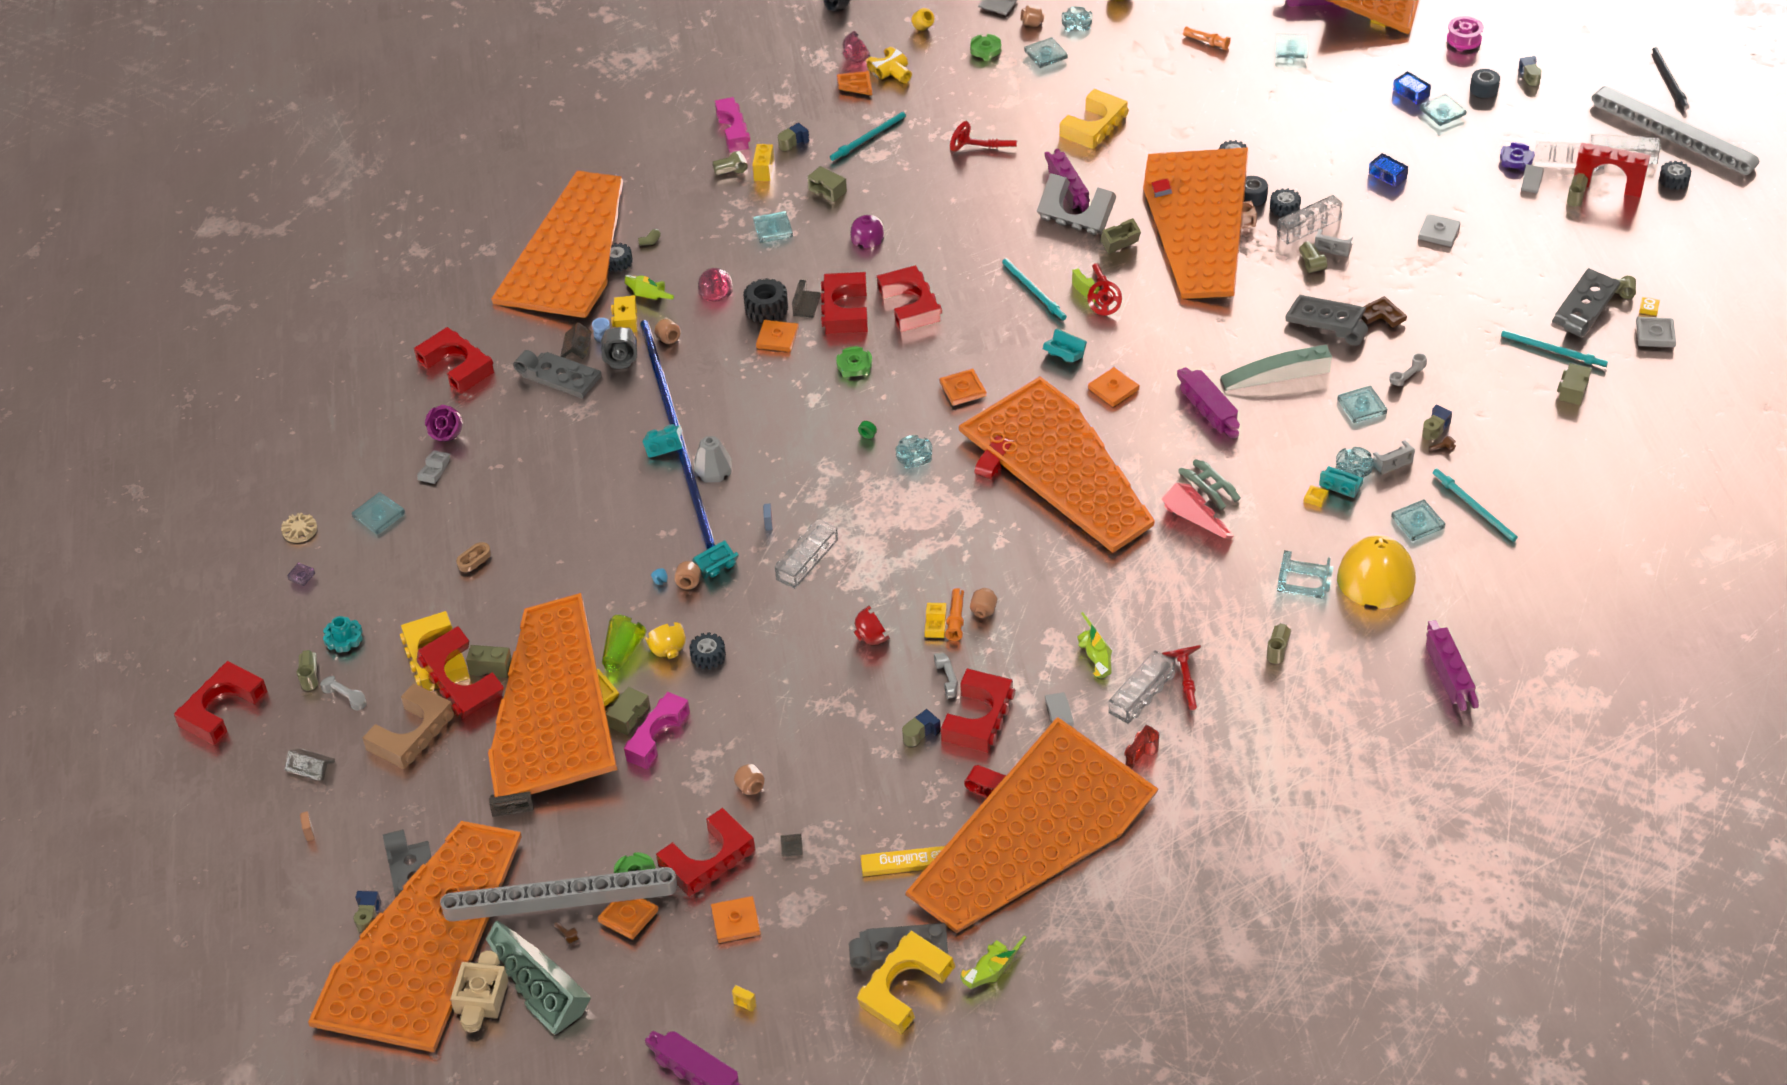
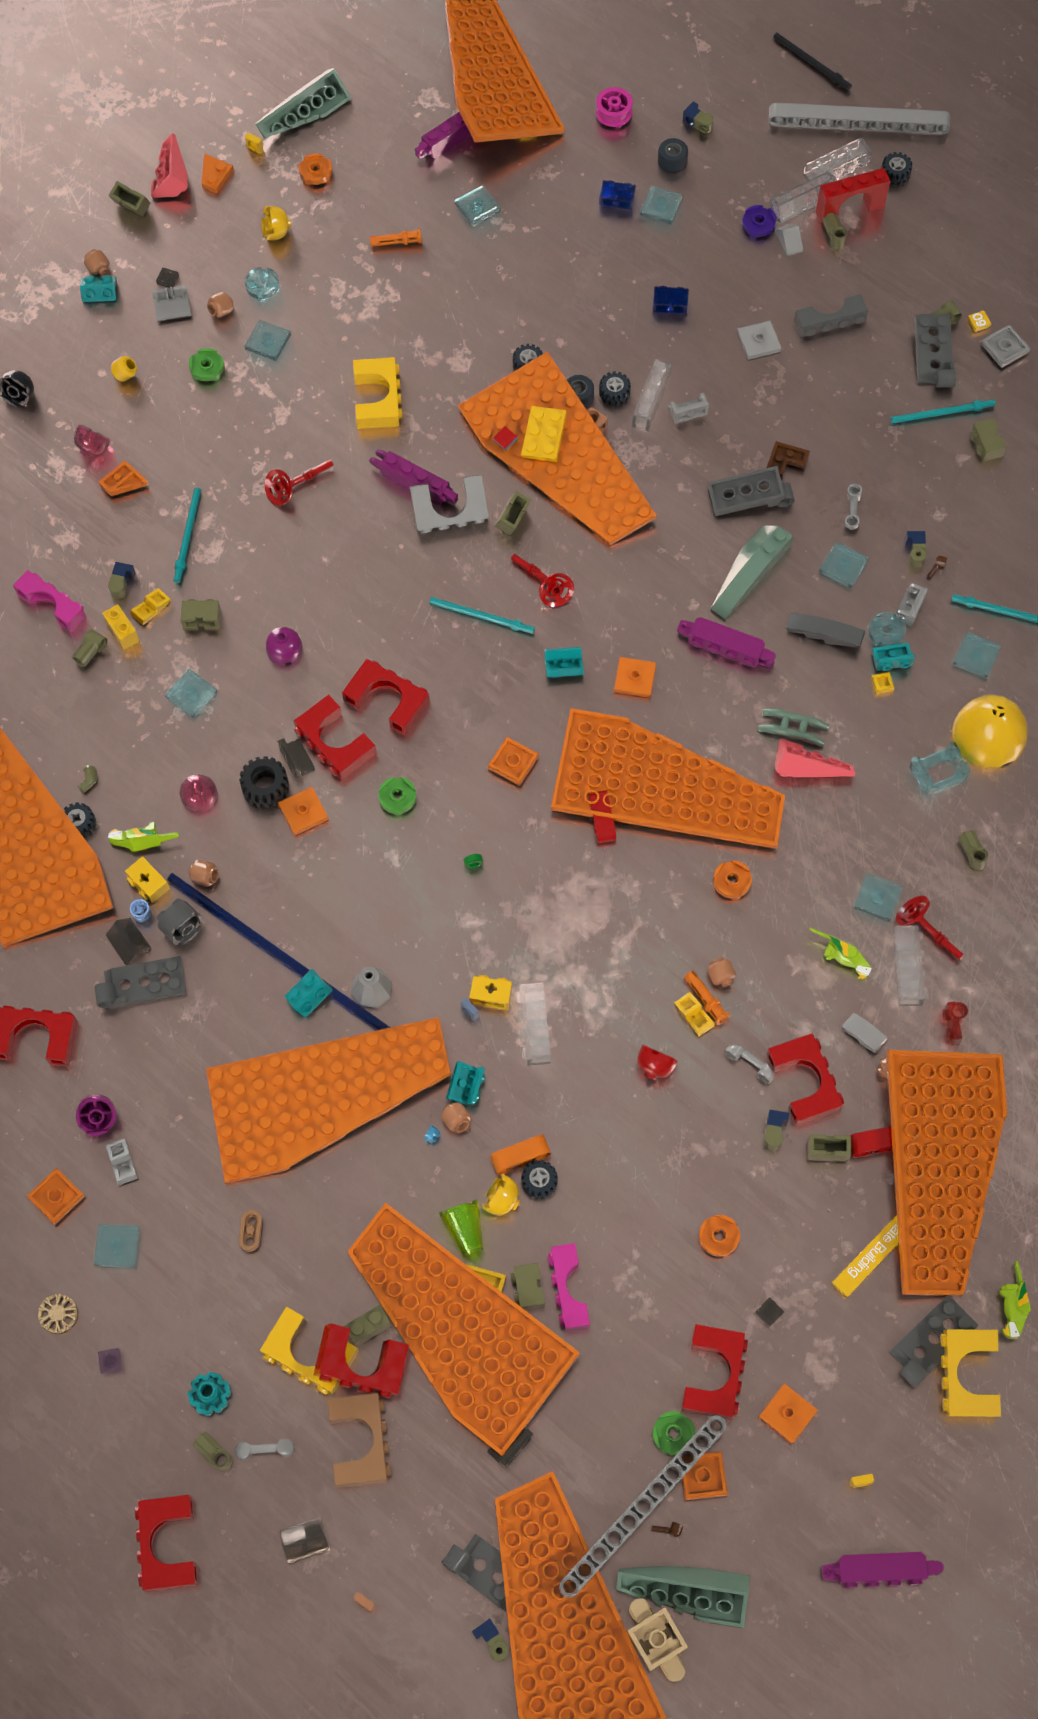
camera: 40 degrees left, 20 degrees up
nougat head [734,764,765,795] -> none
yellow connector [866,47,912,84] -> none
clear light blue plate [896,435,933,469] -> none
lime slope [1072,268,1100,302] -> none
olive piece [1299,241,1327,273] -> none
none -> orange plate [27,1168,85,1225]
none -> yellow slope [130,588,171,625]
none -> orange wing [206,1017,451,1184]
none -> yellow brick [469,975,512,1010]
none -> orange beam [490,1134,552,1175]
none -> yellow plate [521,406,567,462]
none -> orange plate [699,1215,740,1257]
none -> orange plate [713,860,752,900]
none -> dark grey slope [786,613,865,647]
none -> dark grey arch [794,294,868,337]
none -> olive brick [807,1134,851,1162]
none -> clear light blue plate [853,873,903,922]

